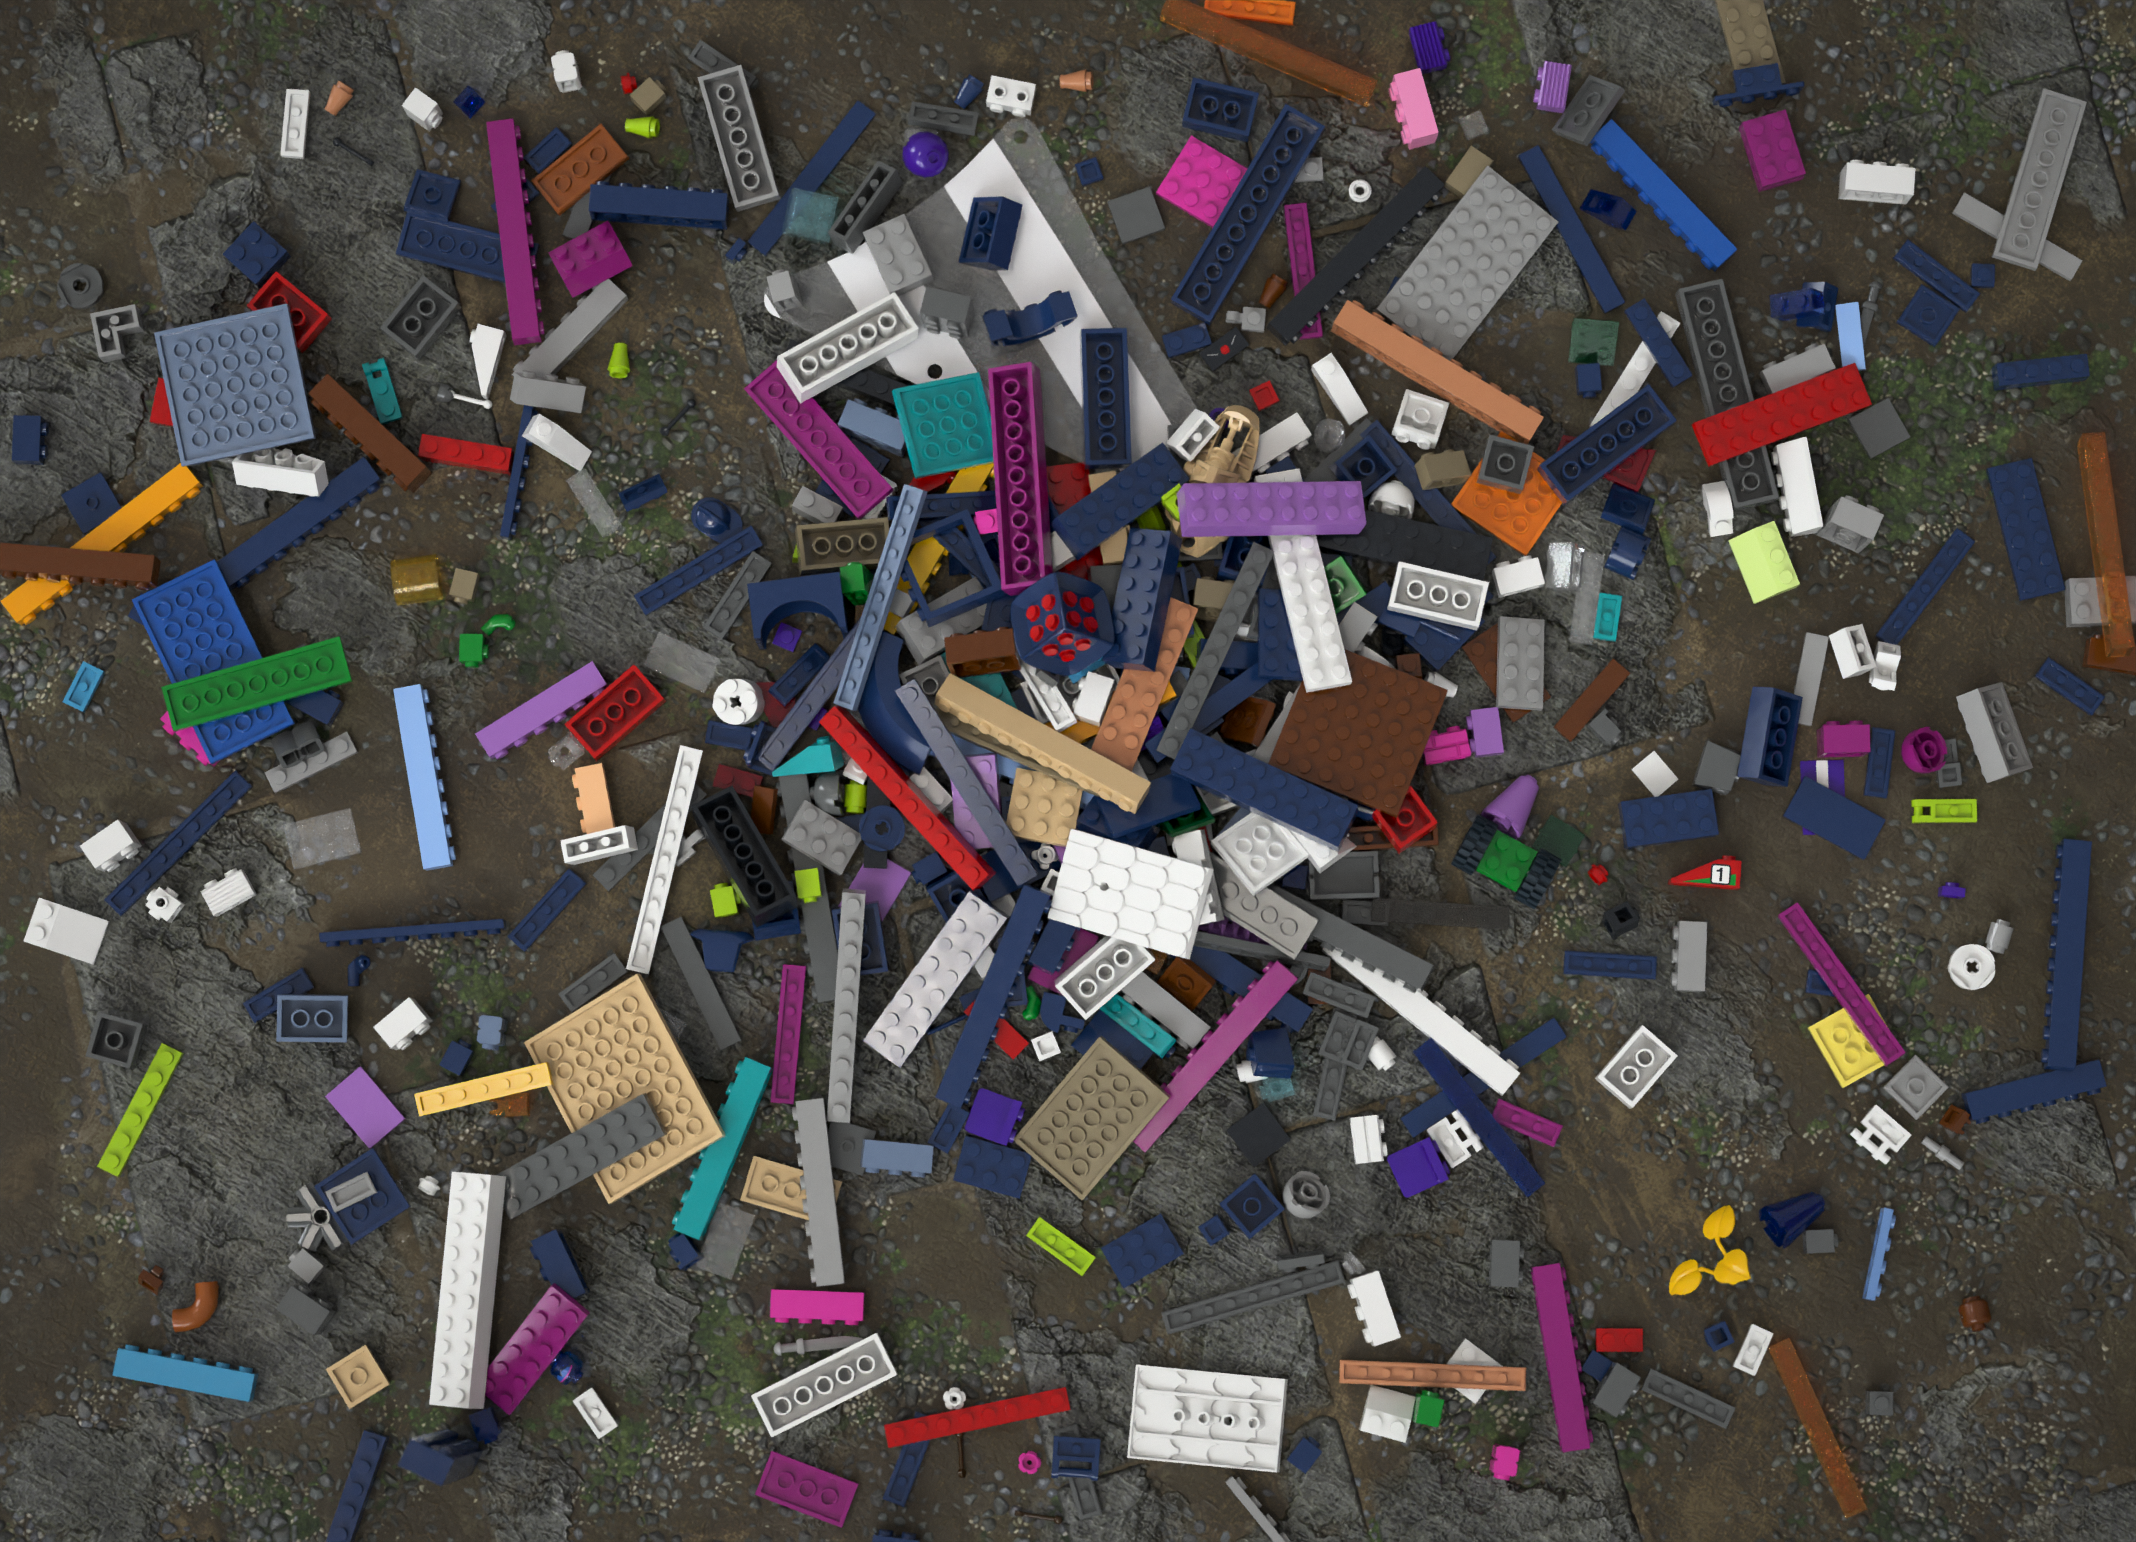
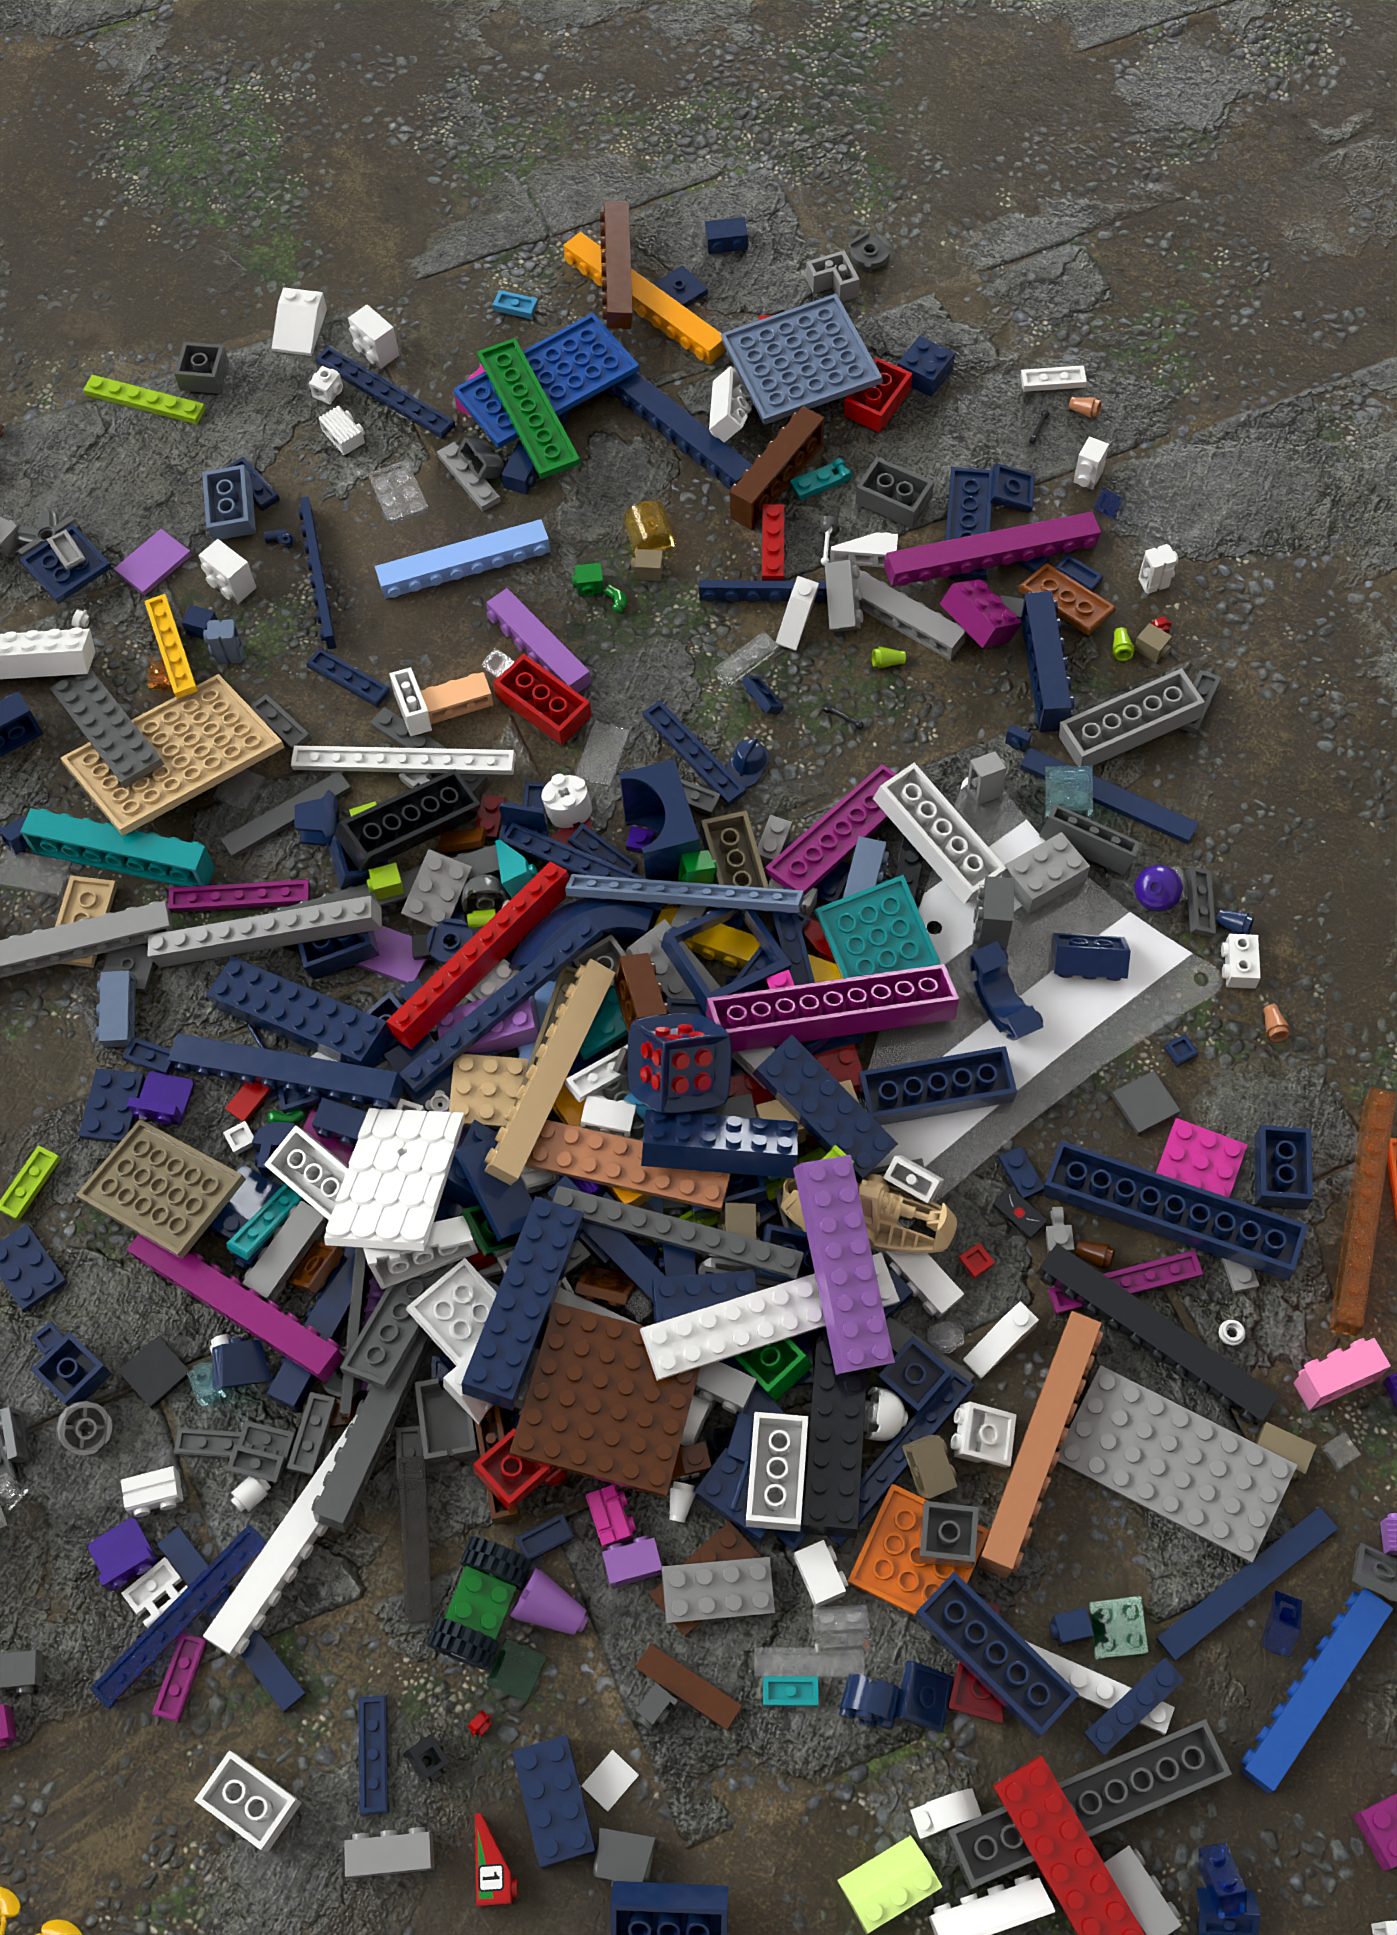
camera: 85 degrees right, 20 degrees down
none -> dark blue tile [515,1513,575,1561]

